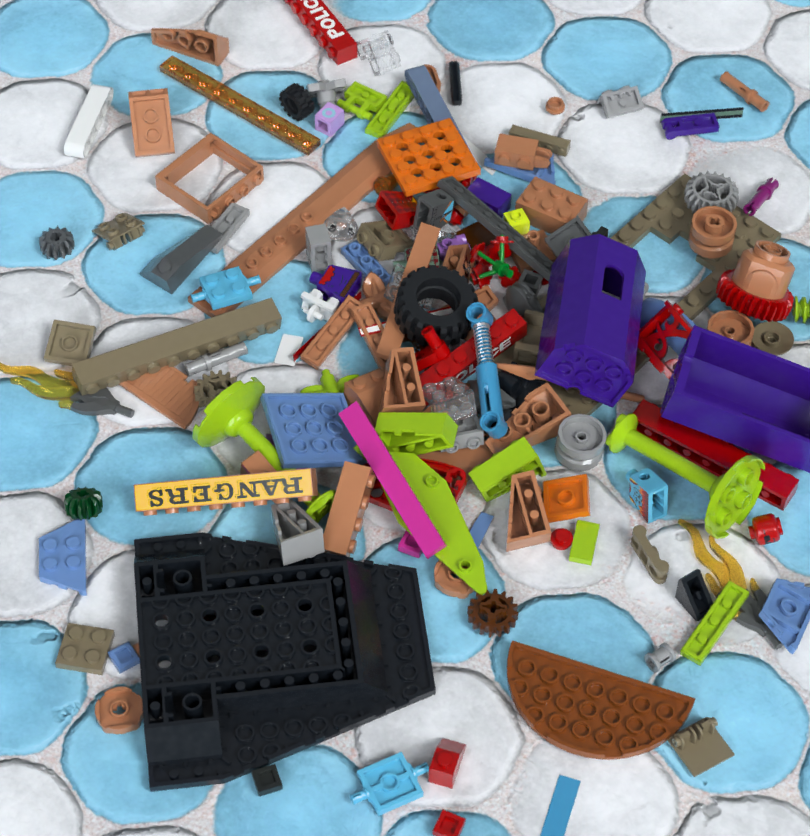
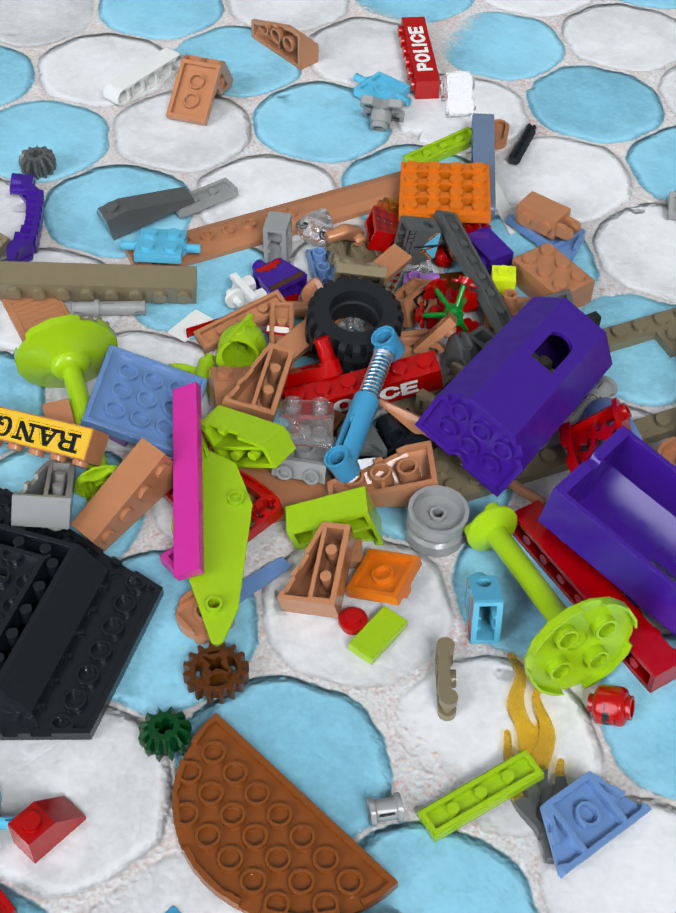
camera: 25 degrees right, 5 degrees down
dark tan hinge [92,213,145,250] -> none
nougat window [155,133,264,224] -> none
clear orange plate [160,55,321,156] -> none
black tyre [279,83,315,121] -> none
lavender brick [315,102,344,137] -> none
lime plate [337,81,387,121] -> none
dark tan piece [509,124,571,157] -> none
nougat plate [546,97,565,115] -> none
black slope [675,569,713,621] -> none
none -> dark purple piece [7,173,44,262]
none -> dark green gear [138,706,192,762]
none -> lime helmet [216,313,267,367]
none -> nougat arm [324,224,366,246]
none -> dark tan plate [333,259,387,285]
none -> medium azure plate [353,71,412,106]
none -> nougat plate [413,311,457,354]

